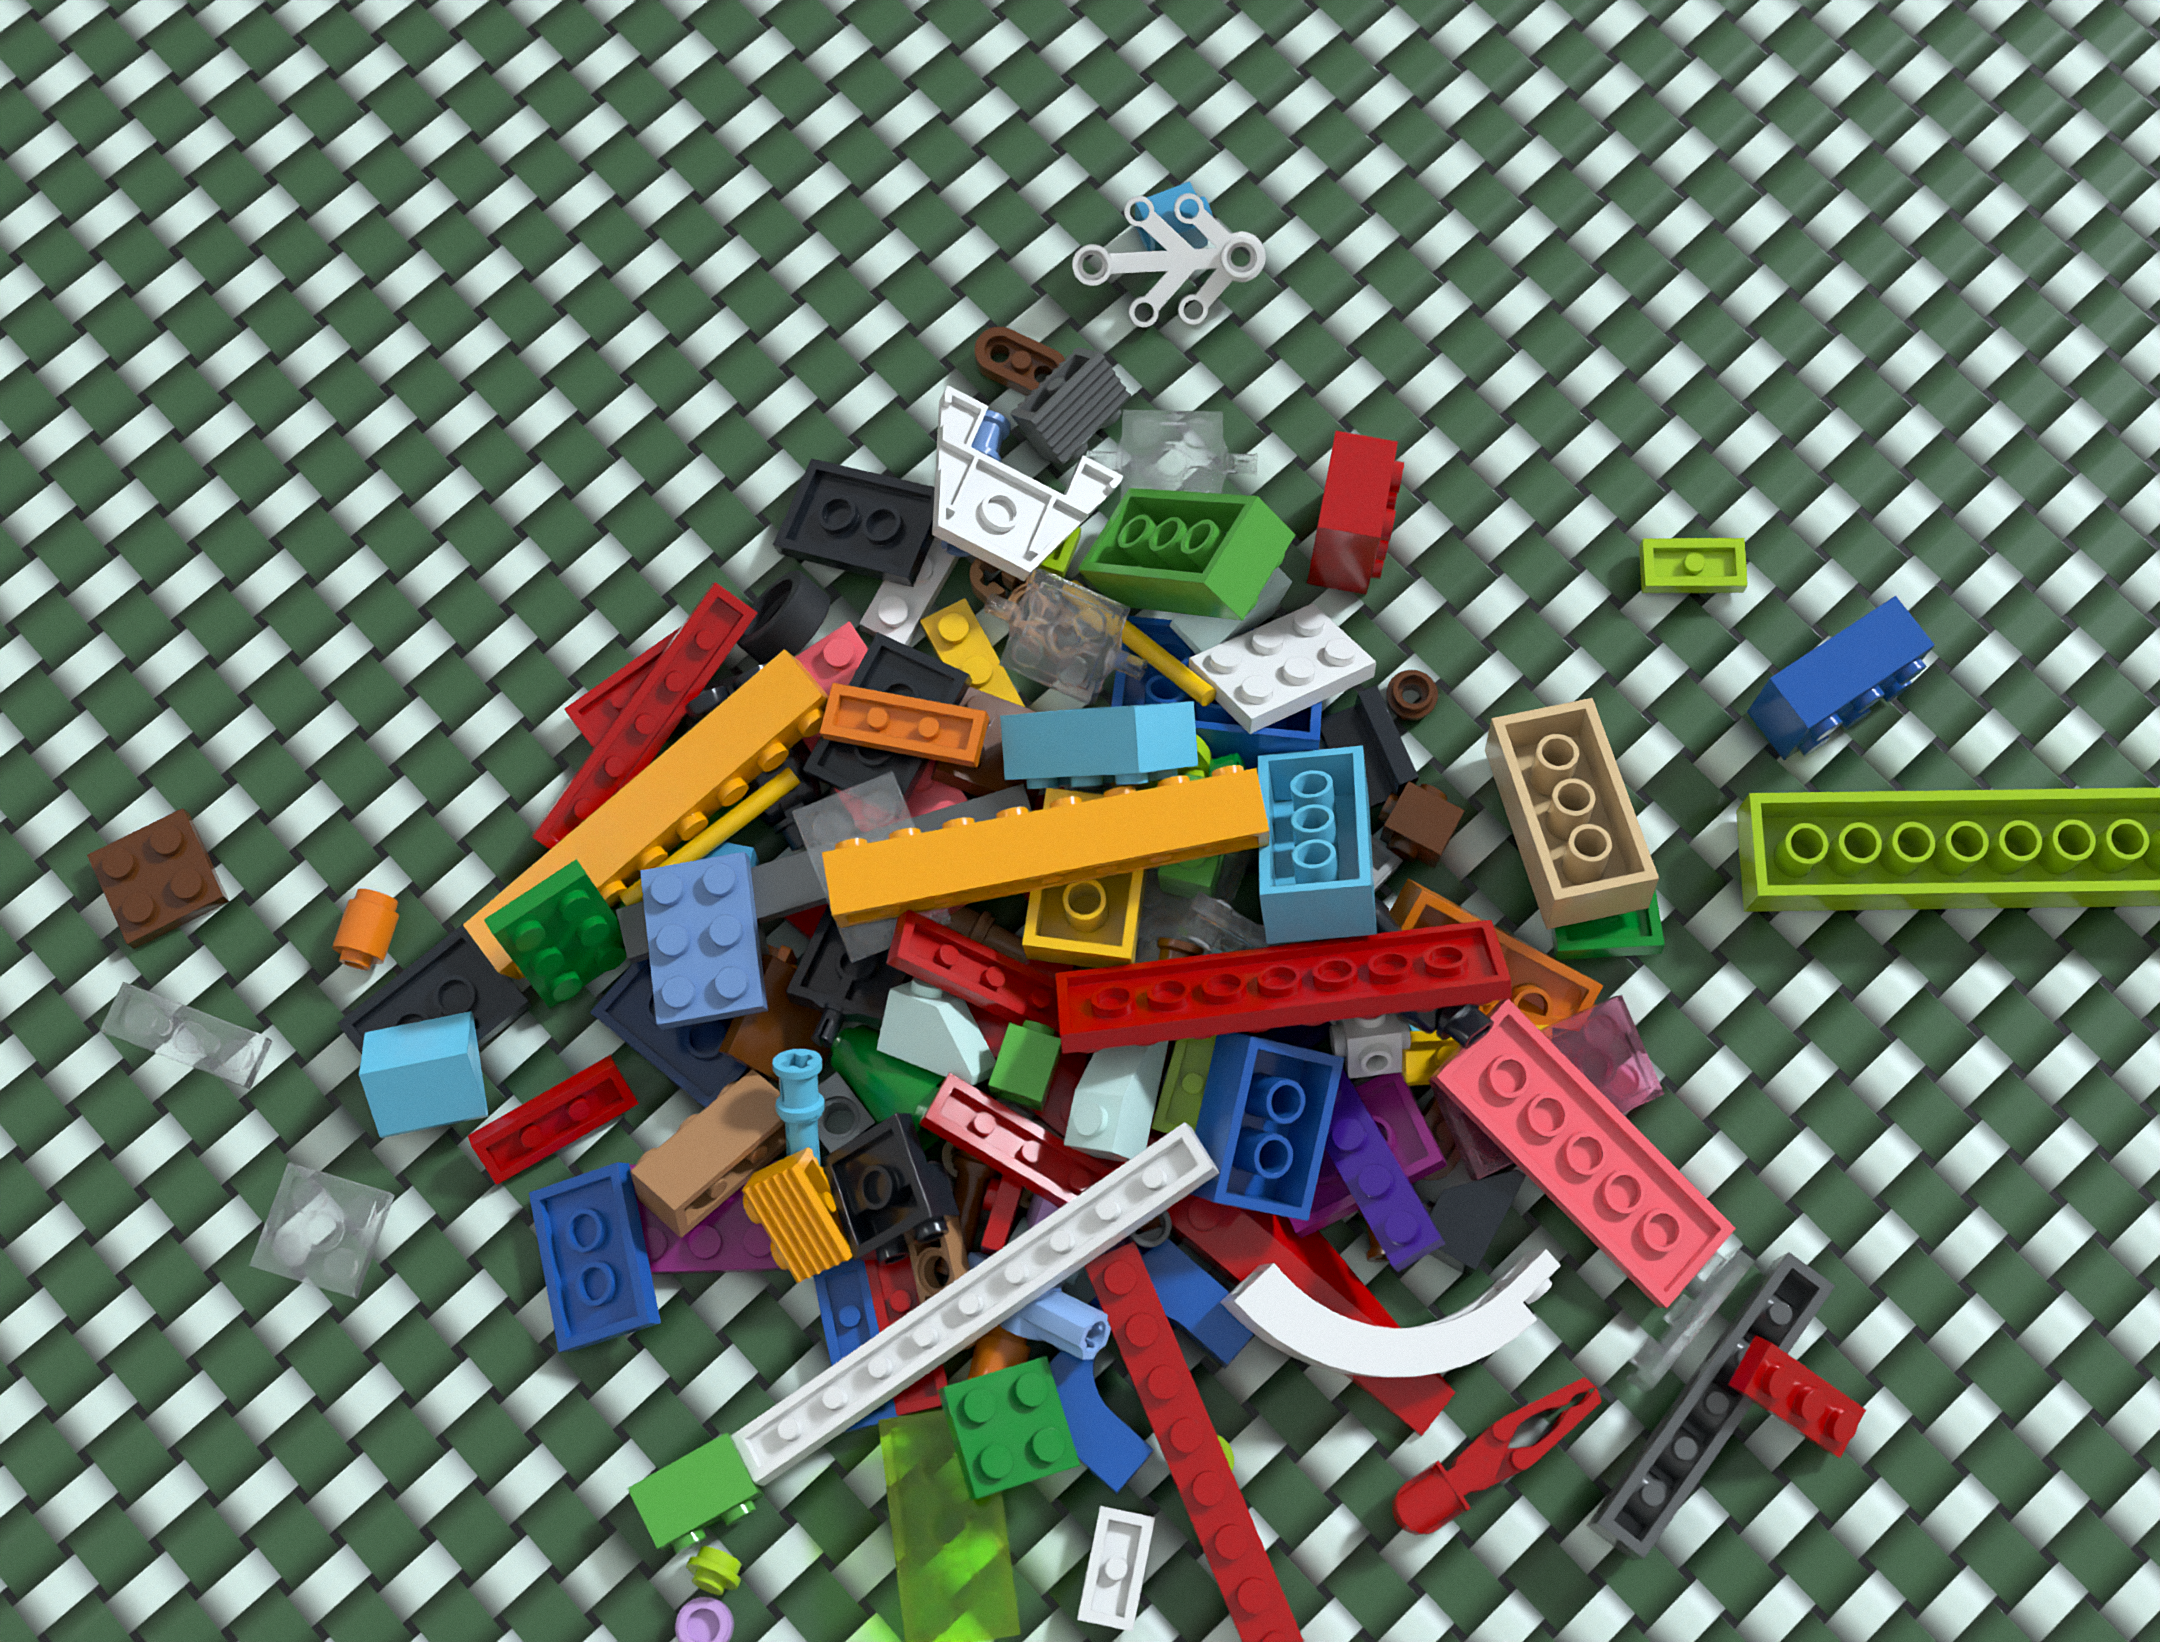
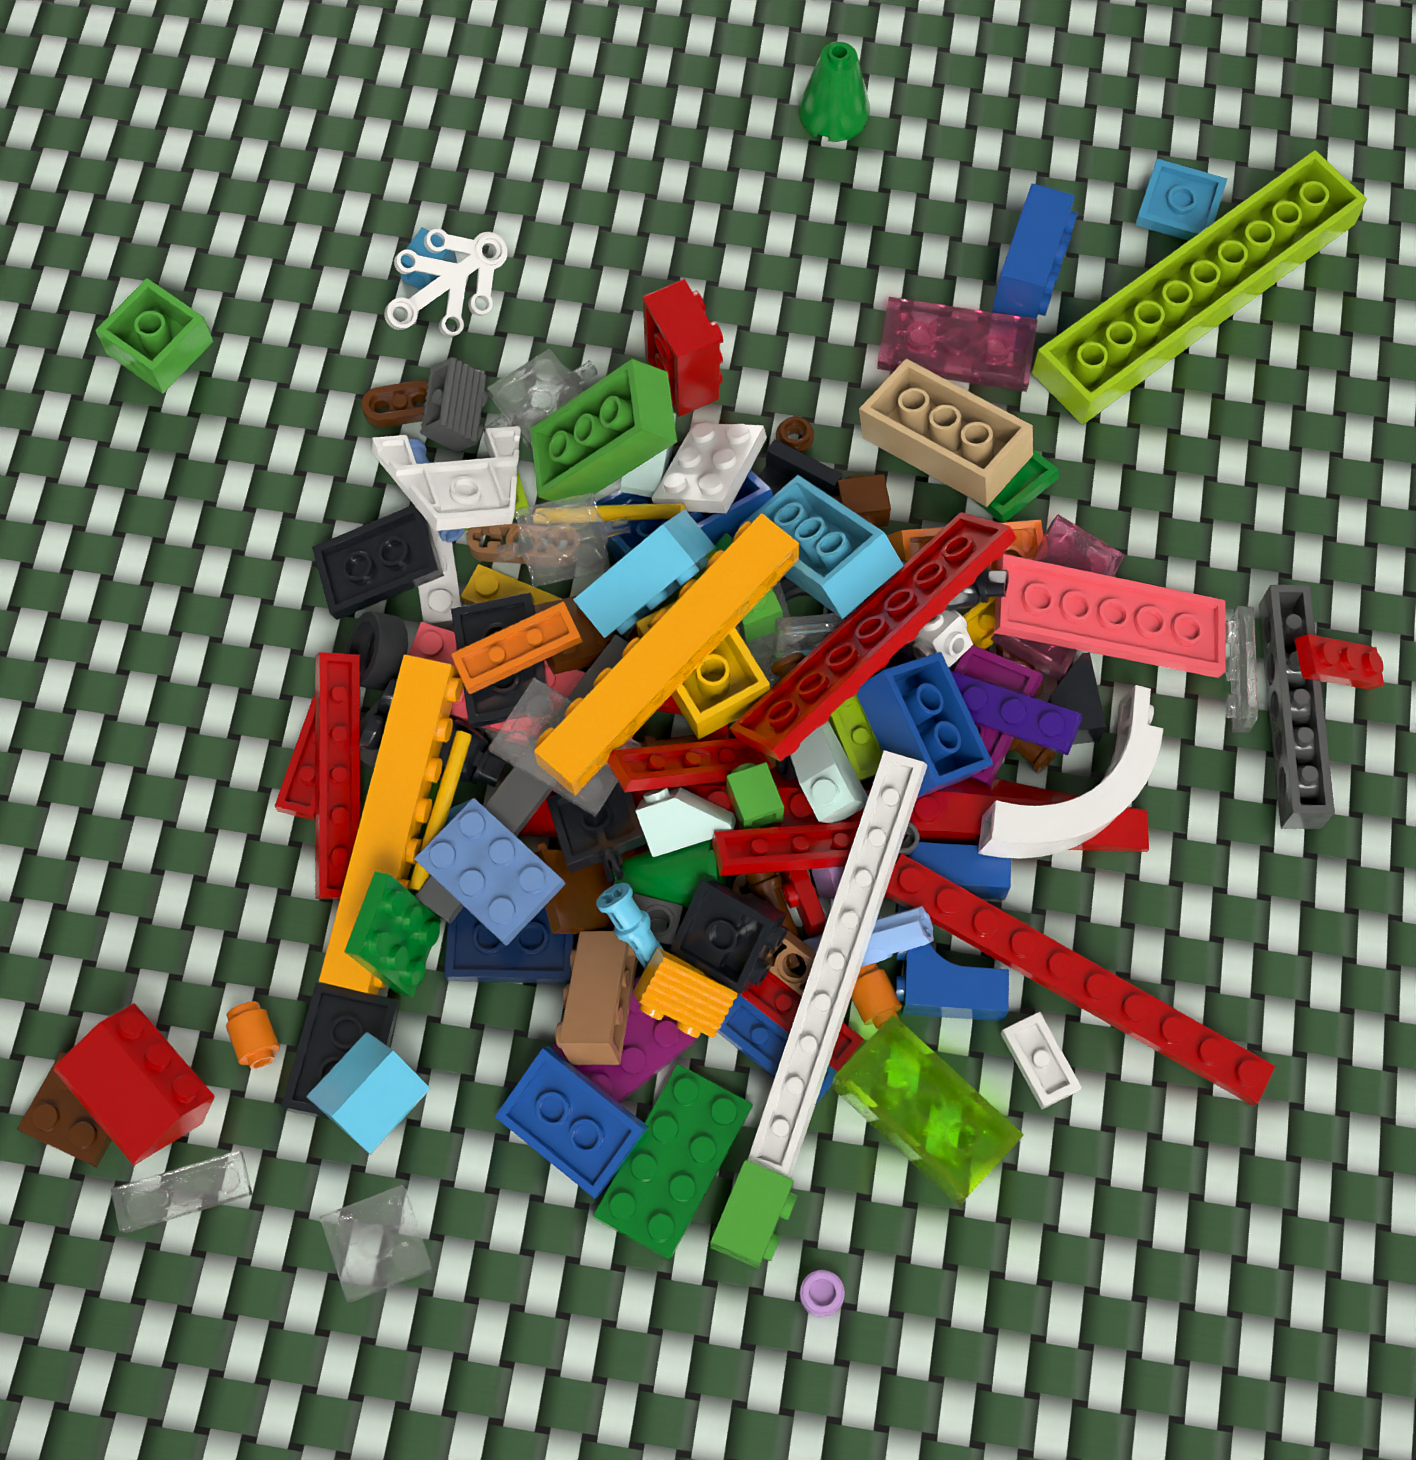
camera: 40 degrees left, 5 degrees down
red plate [468,1055,639,1185] -> none
lime plate [686,1546,741,1595] -> none
green plate [937,1356,1080,1501] -> none
red arm [1392,1377,1602,1535] -> none
lime plate [1639,538,1748,593] -> none
none -> red slope [54,1003,215,1166]
none -> bright green brick [95,278,213,394]
none -> green plate [593,1064,753,1261]
none -> green cone [798,42,870,142]
none -> clear pink plate [877,297,1038,392]
none -> dark azure plate [1135,159,1227,241]

